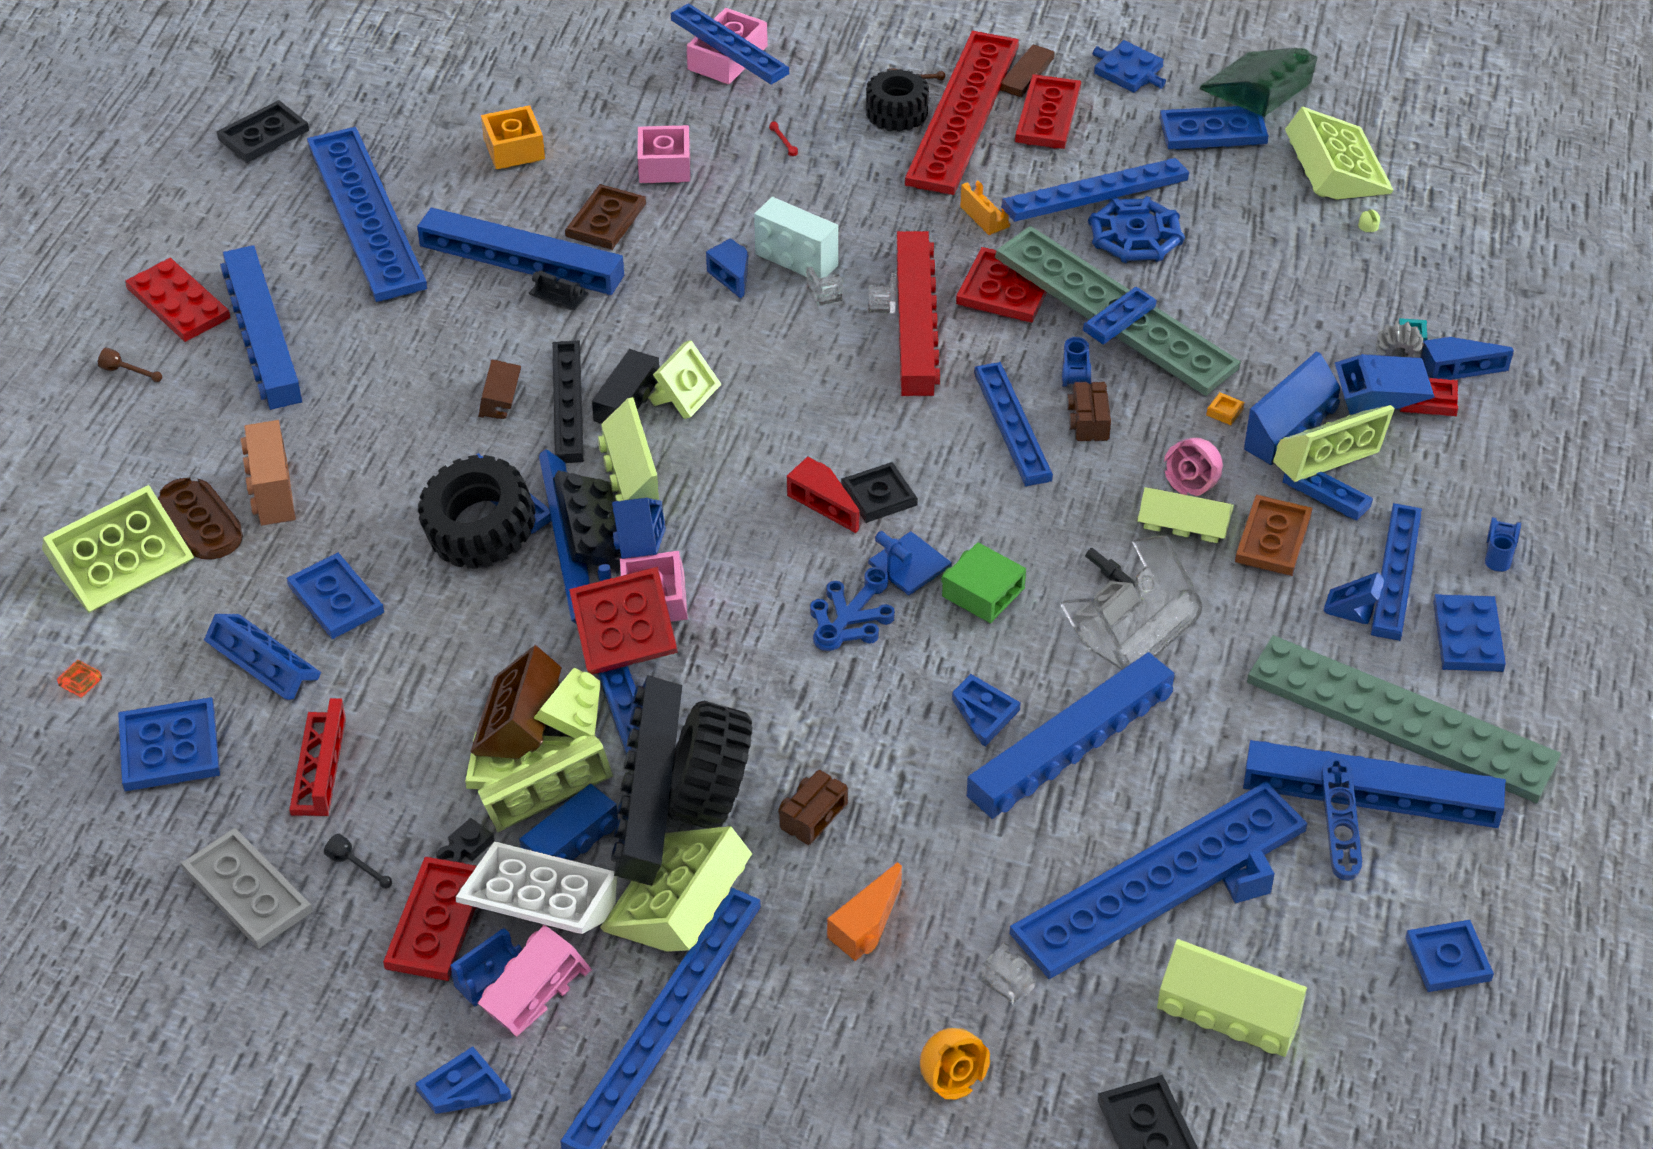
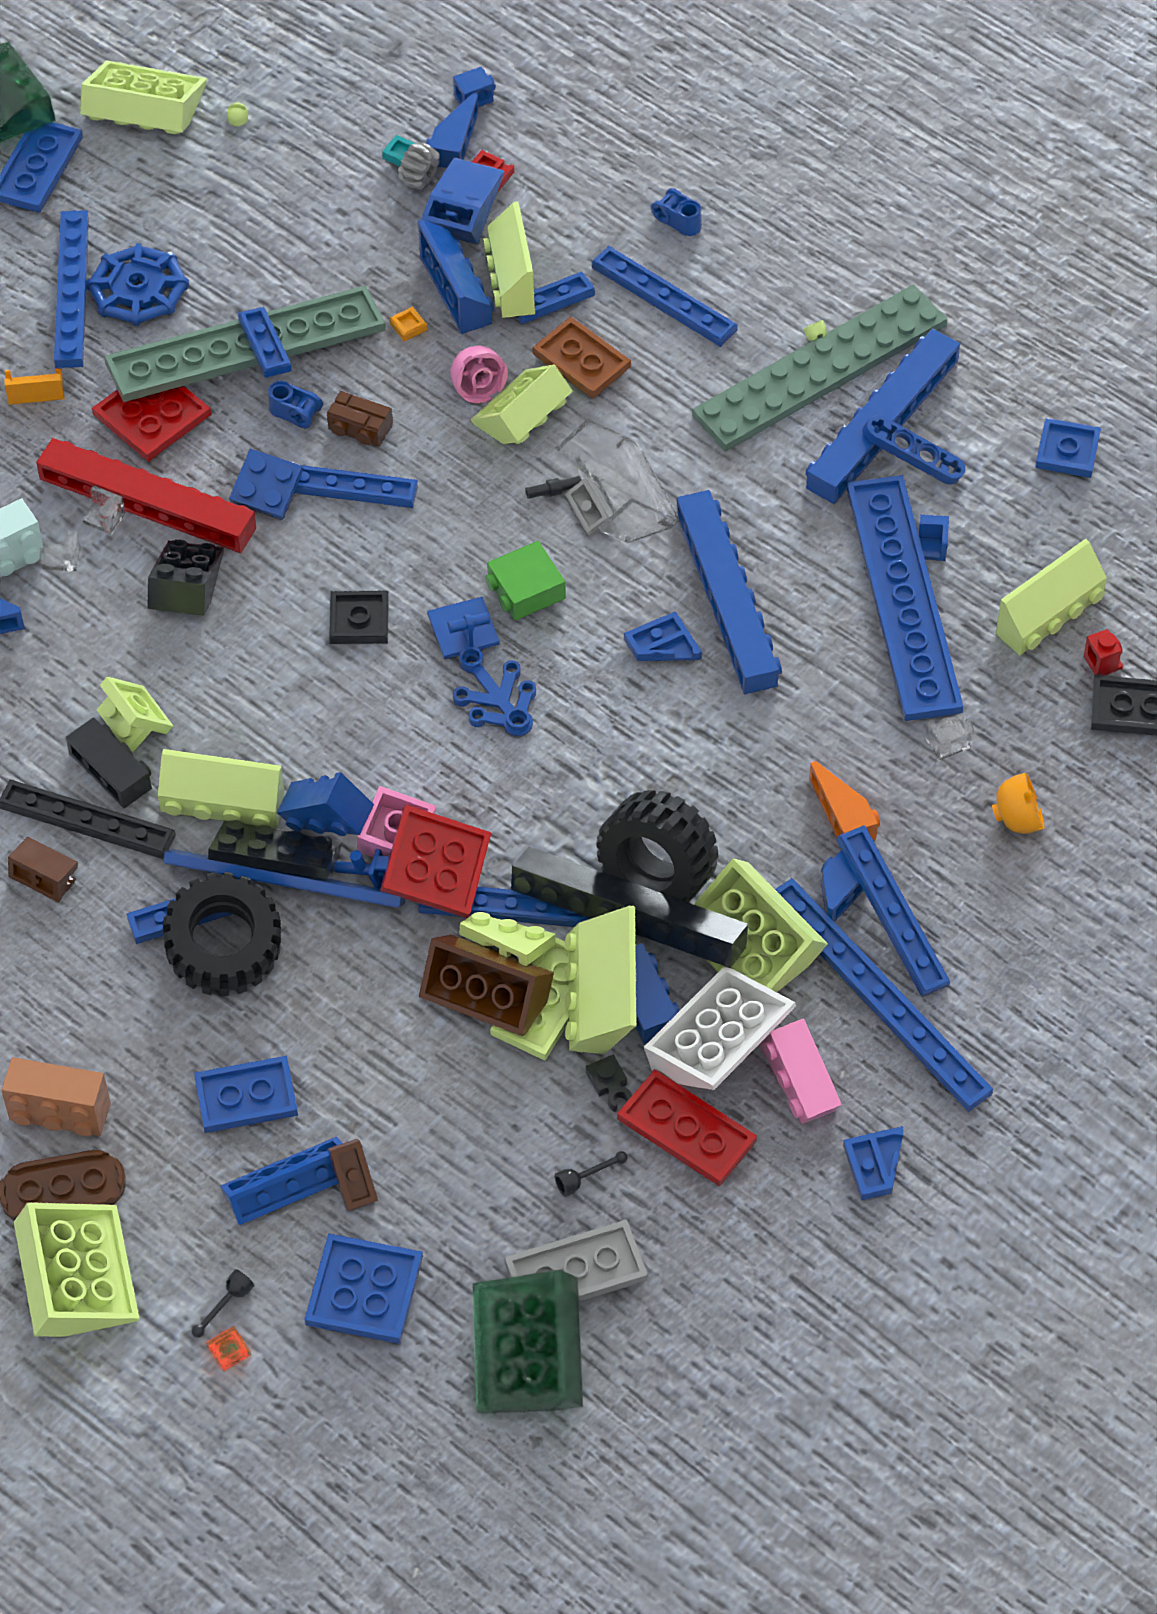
camera: 65 degrees left, 10 degrees up
red fence [289,698,346,816] -> none
blue hinge [451,928,522,1007] -> none
reddish brown brick [778,770,848,845] -> none
red slope [787,456,859,533] -> none
blue slope [1323,572,1384,624] -> none
blue plate [1433,594,1506,672] -> none
none -> black slope [147,539,224,616]
none -> black hinge [191,1269,255,1338]
none -> blue plate [229,448,304,520]
none -> reddish brown plate [328,1139,378,1211]
none -> blue brick [453,66,496,107]
none -> clear green slope [473,1269,583,1414]
none -> yellowish green hinge [803,320,827,342]
none -> blue slope [821,850,864,922]
none -> blue tile [836,825,951,997]
none -> red brick [1083,629,1123,675]

